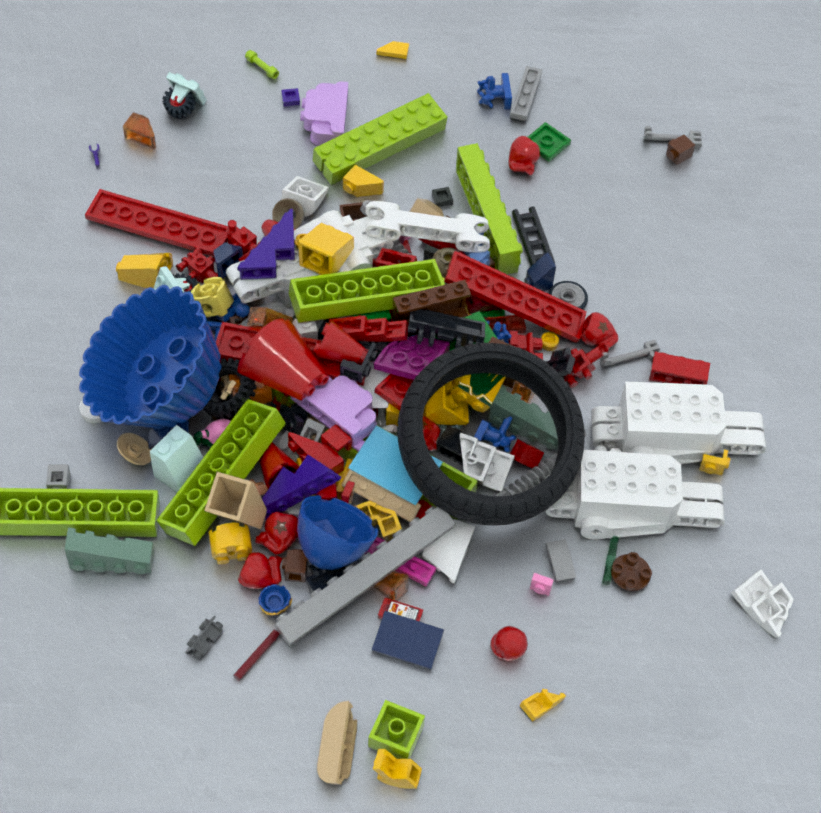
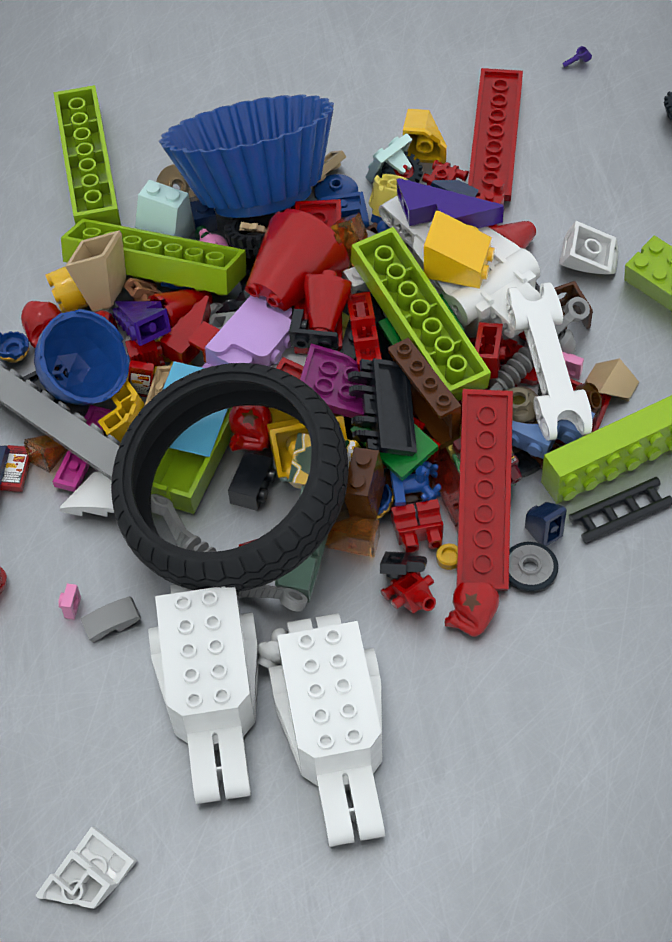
camera: 85 degrees right, 0 degrees up
light grey brick [46,464,71,489] -> none
sand green wedge [64,528,154,574] -> none
clear orange slope [123,112,156,149] -> none
dark tan piece [272,198,304,229] -> none
yellow slope [343,165,384,197] -> none
pearl dark grey tile [432,187,453,207] -> none
white slope [460,433,514,493] -> none
blue piece [474,416,516,452] -> none
light grey hinge [600,340,661,368] -> none
clear green piece [602,536,619,585] -> none
reddish brown dish [611,552,652,591] -> none
red brick [649,352,710,385] -> none
yellow bracket [699,449,730,475] -> none

